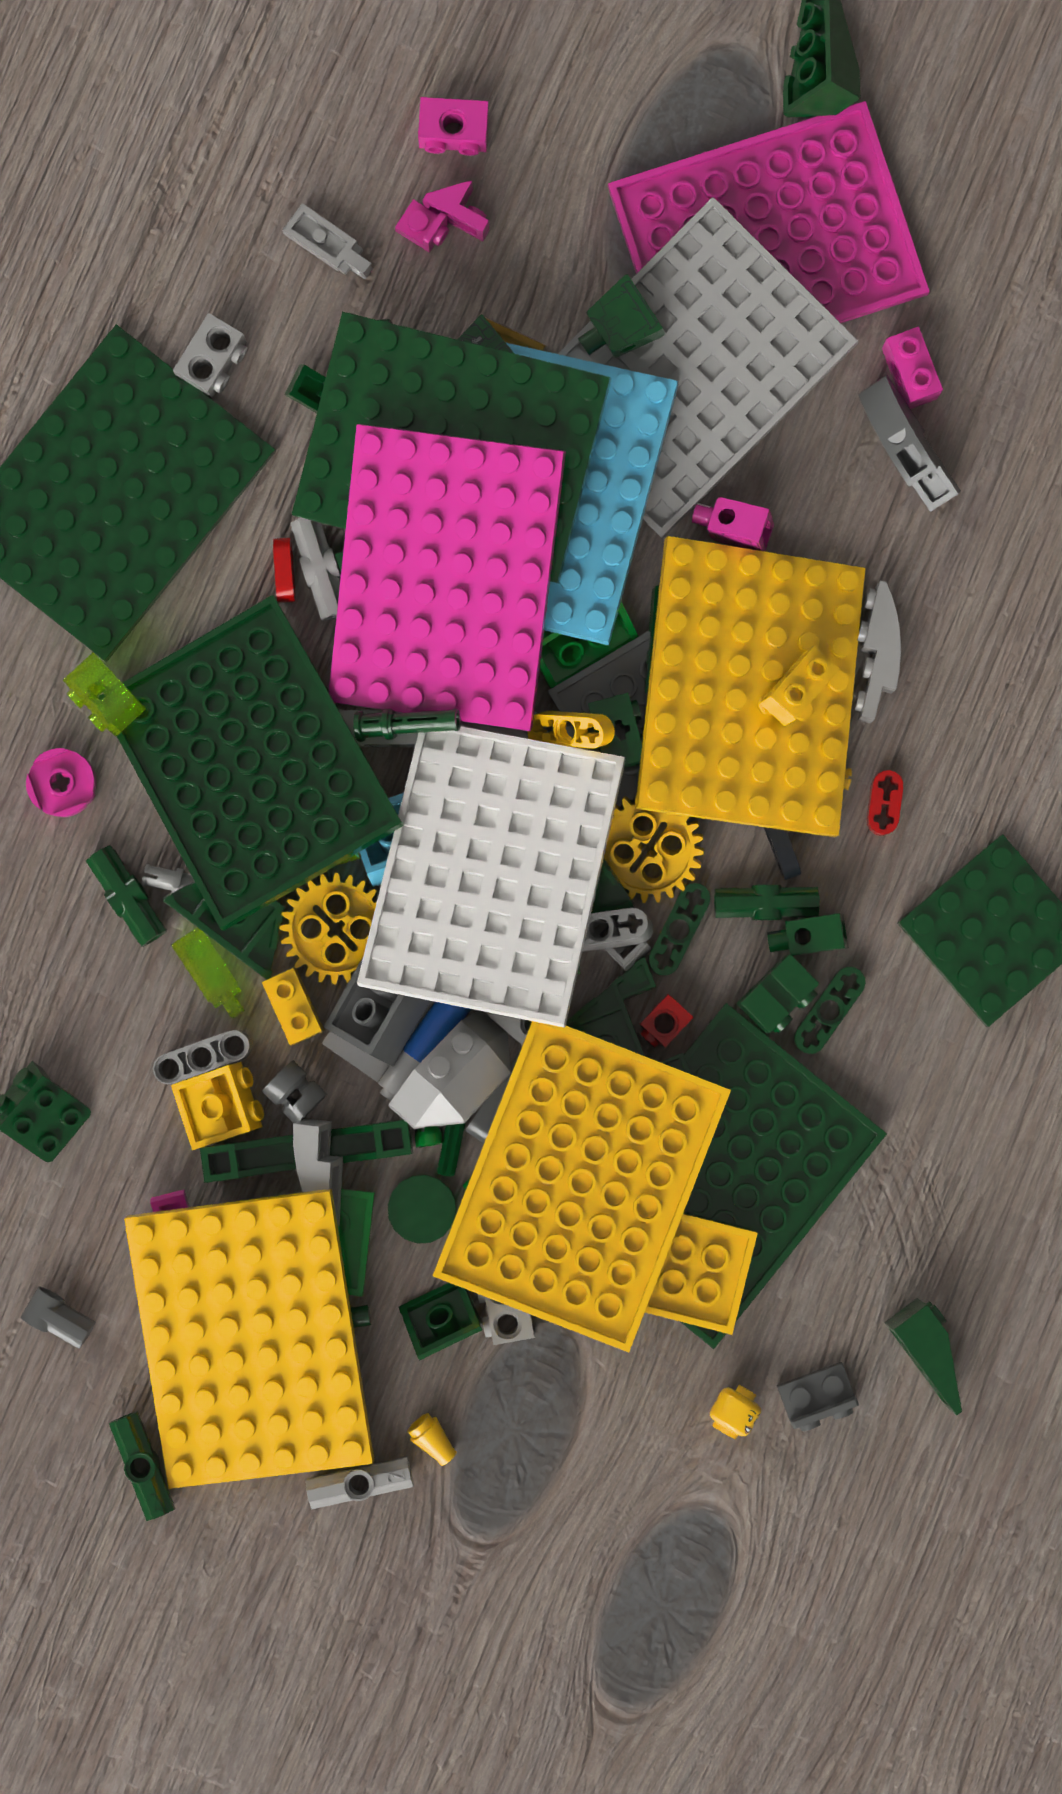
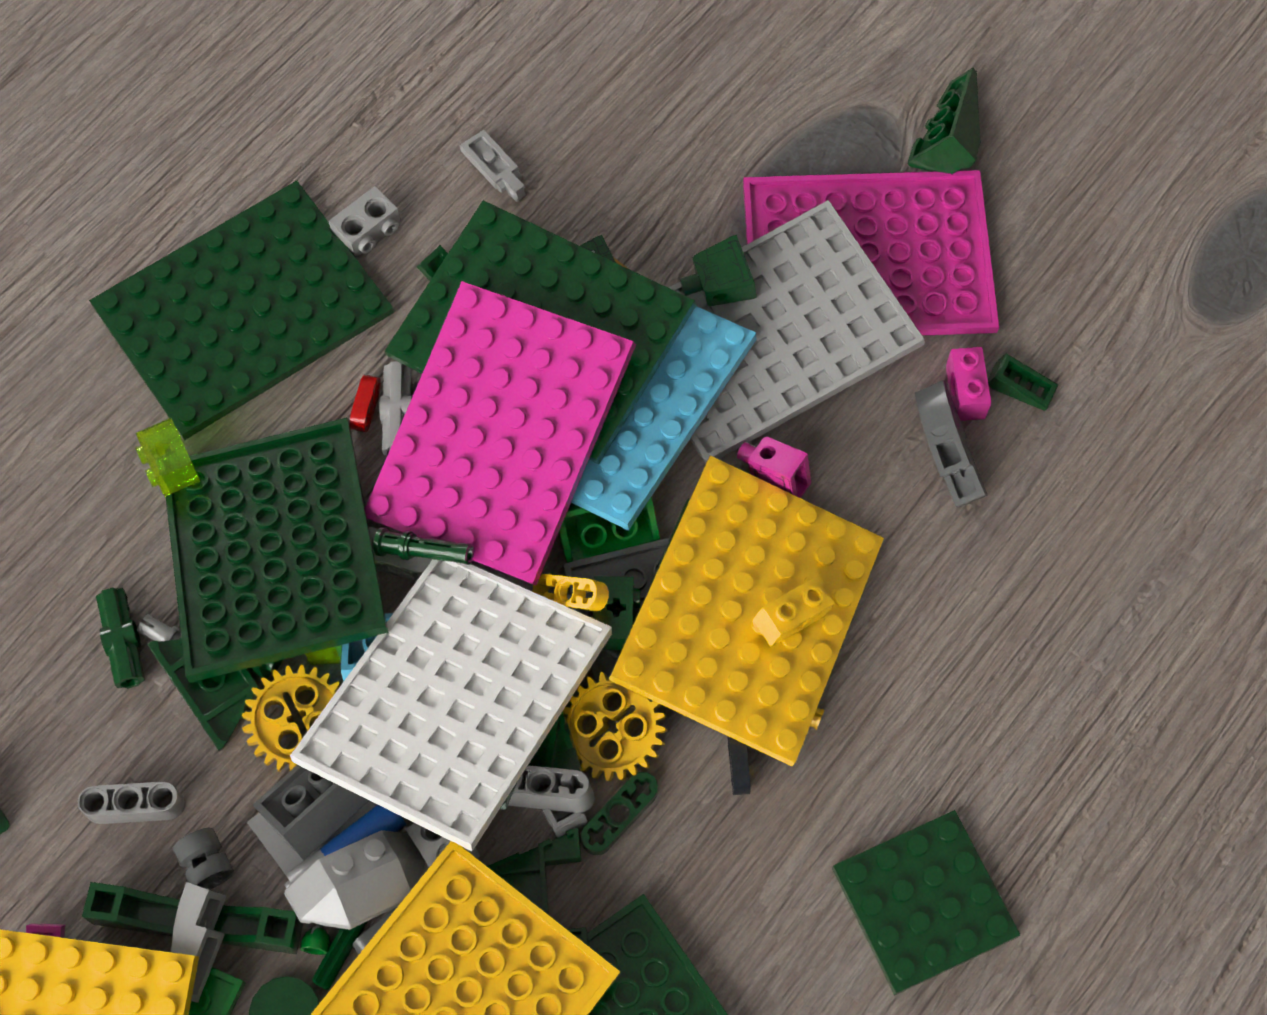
camera: 15 degrees right, 20 degrees down
dark pink plate [26,748,96,817] -> none
clear neon green hinge [171,927,245,1018] -> none
yellow plate [171,1062,264,1151] -> none
yellow brick [262,968,324,1045] -> none
dark pink bracket [395,199,449,253] -> none
dark pink brick [418,97,489,156] -> none
dark pink slope [423,181,490,241] -> none
red brick [639,994,694,1048] -> none
dark green piece [714,885,820,920] -> none
dark green brick [736,954,820,1033] -> none
dark green torso [767,913,849,956] -> none
dark green beam [793,967,866,1054] -> none
light grey slope [854,580,901,723] -> none
red beam [866,770,903,836] -> none
none -> dark green slope [988,353,1058,411]

